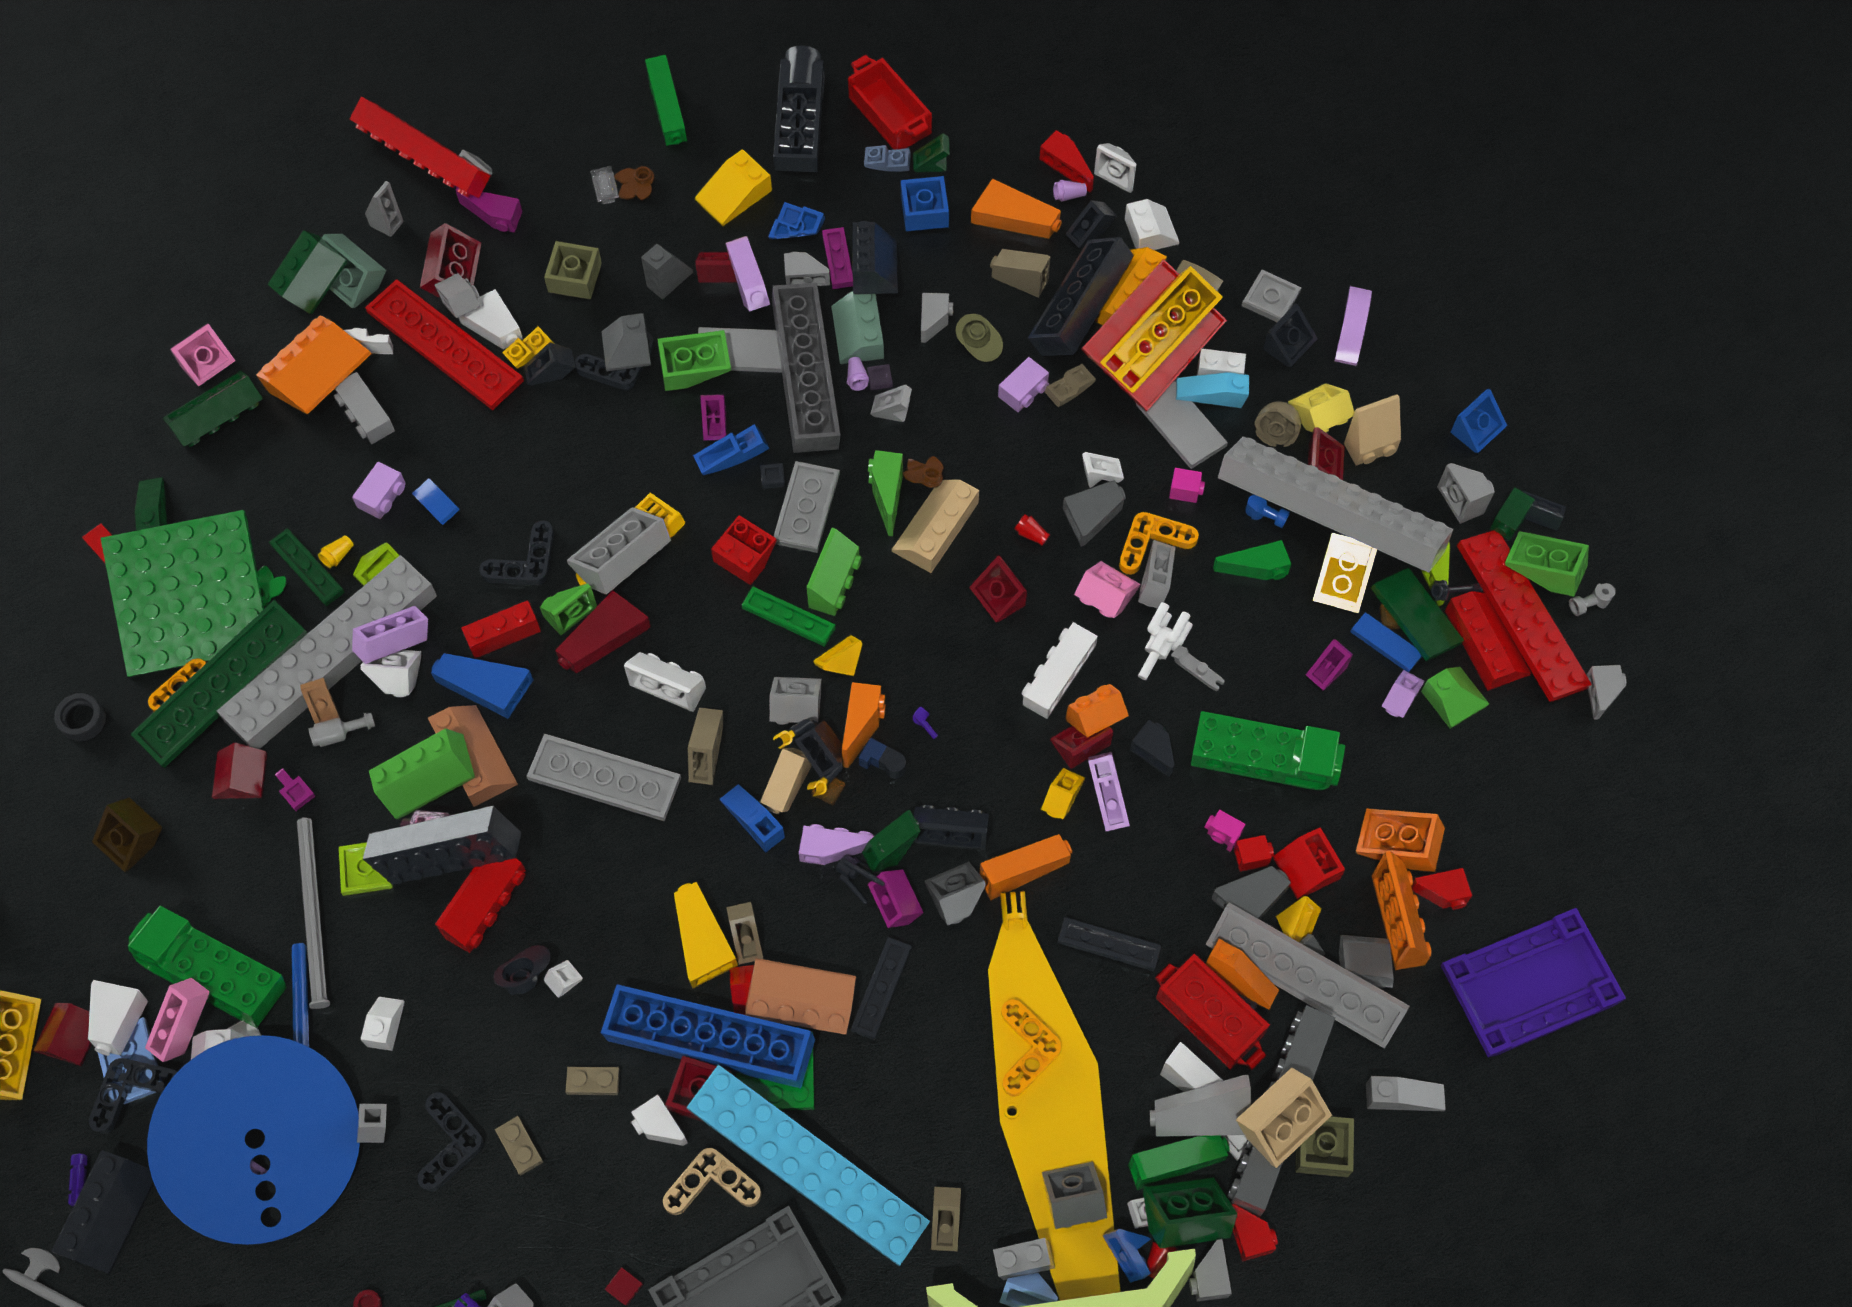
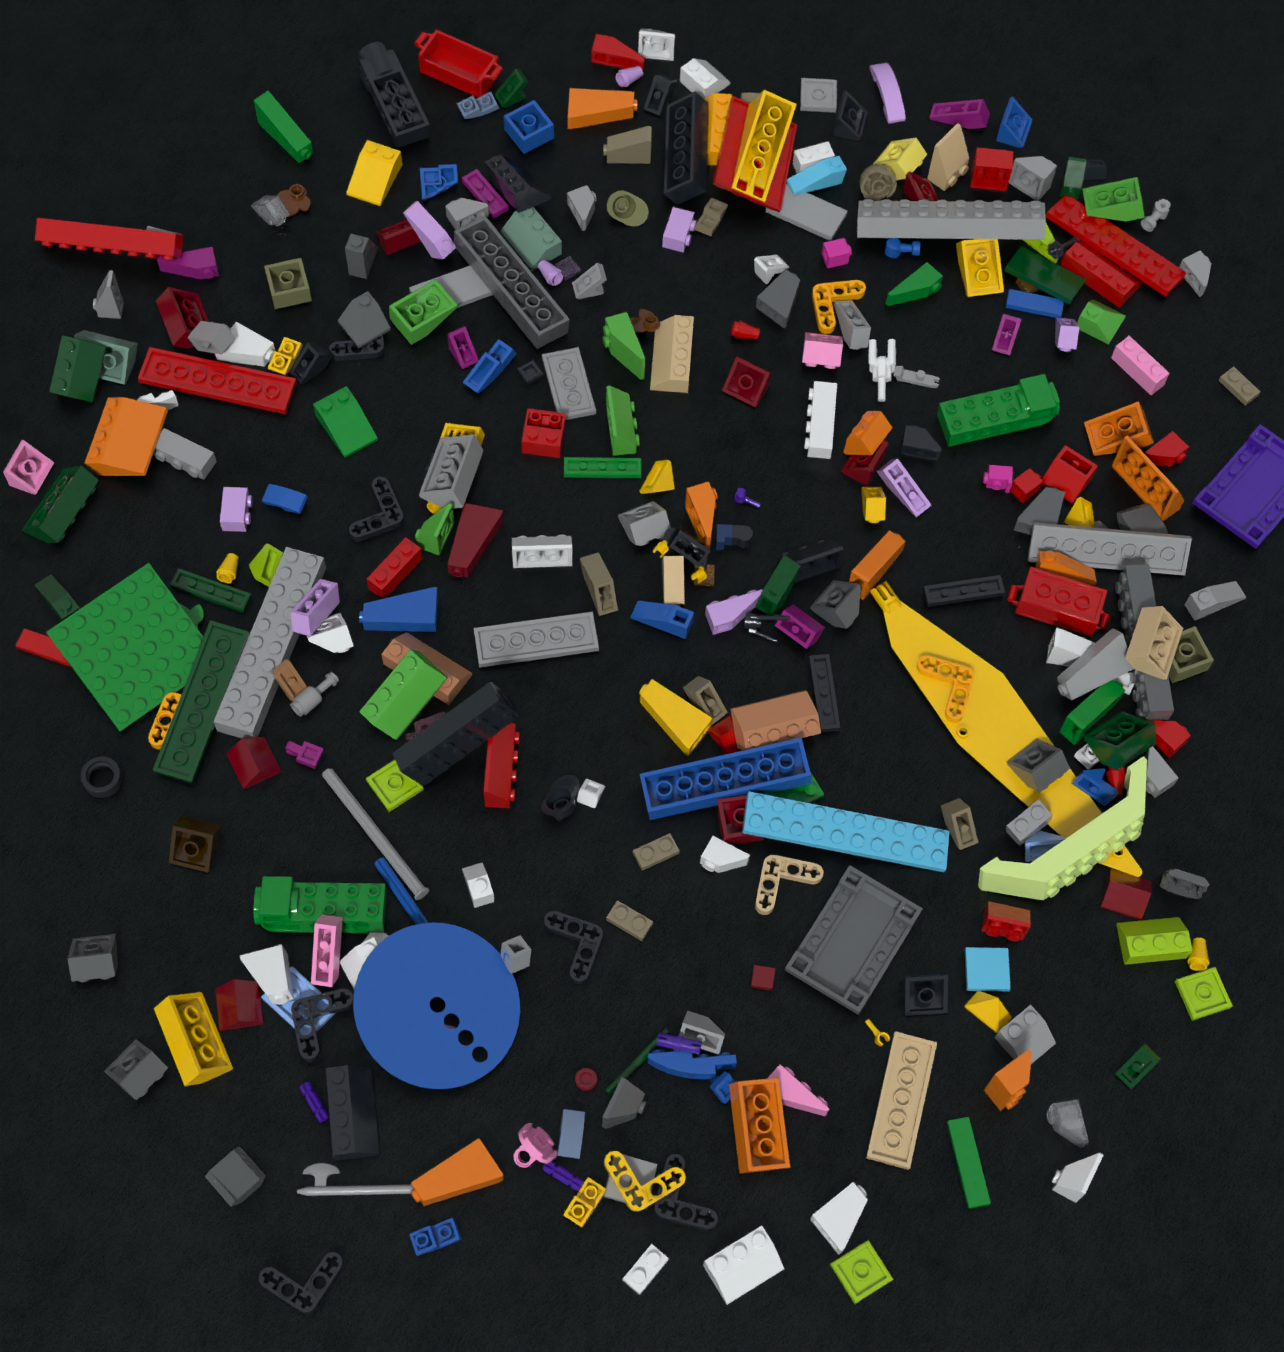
camera: 30 degrees left, 0 degrees up
none -> green slope [313,386,378,458]
none -> magenta slope [929,99,990,129]
none -> red brick [970,148,1013,191]
none -> bright pink brick [1111,336,1169,395]
none -> dark tan plate [1219,366,1260,406]

